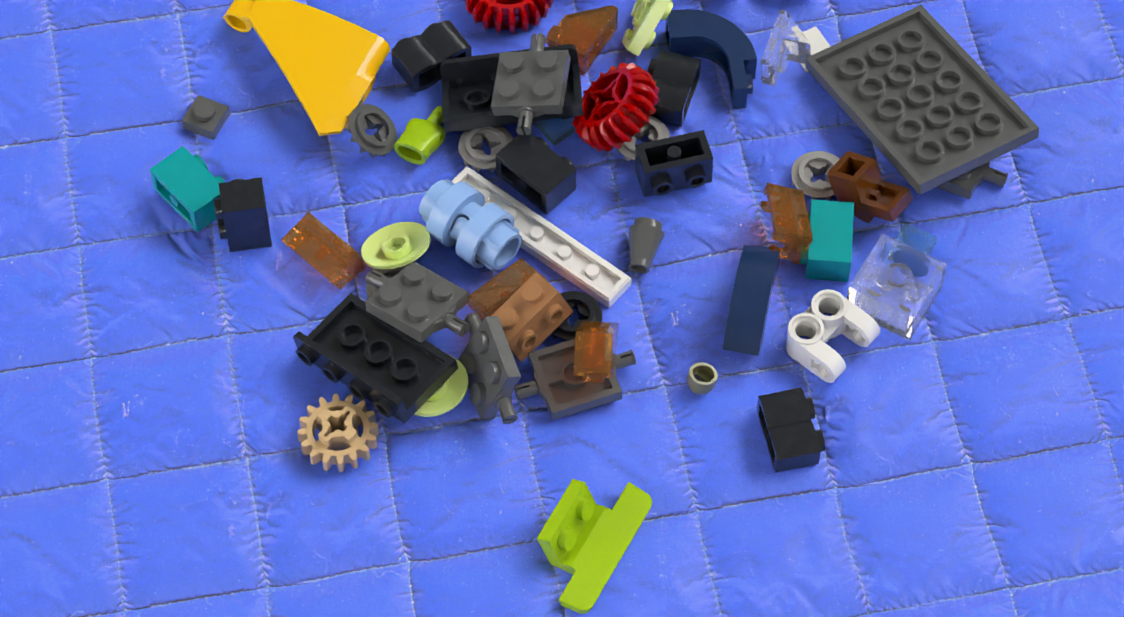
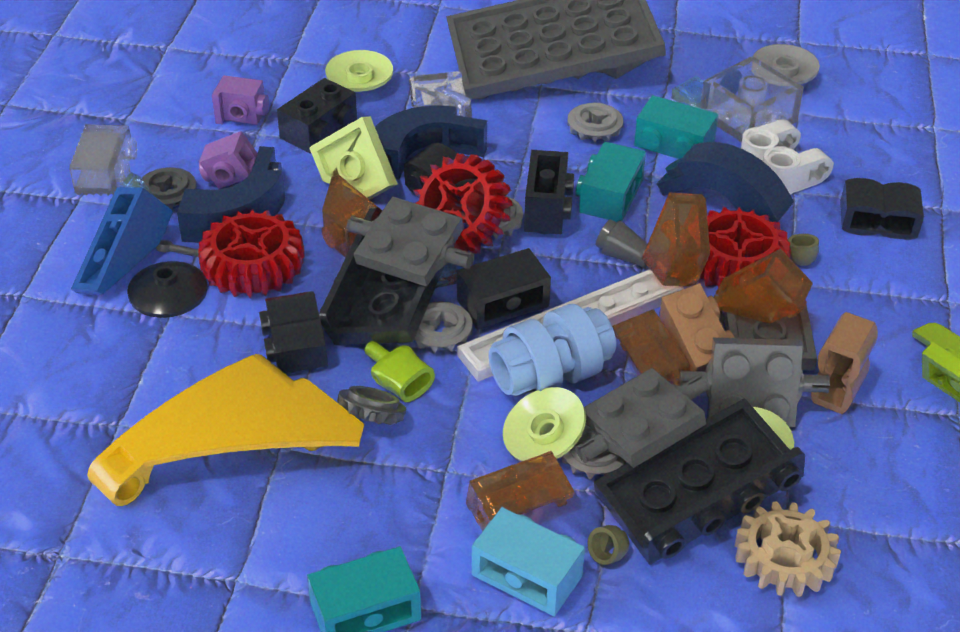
camera: 70 degrees left, 15 degrees down
dark grey plate [182,95,230,140] -> none
black brick [214,177,272,252] -> none
clear orange hinge [760,183,813,265] -> none
reddish brown brick [827,151,913,223] -> none
none -> medium azure brick [472,507,585,617]
none -> teal brick [575,141,646,222]
none -> olive hinge [588,525,629,565]
none -> clear orange slope [642,192,710,286]
none -> red gear [684,207,791,295]
none -> light grey dish [752,44,820,85]
none -> medium nougat brick [811,312,878,414]

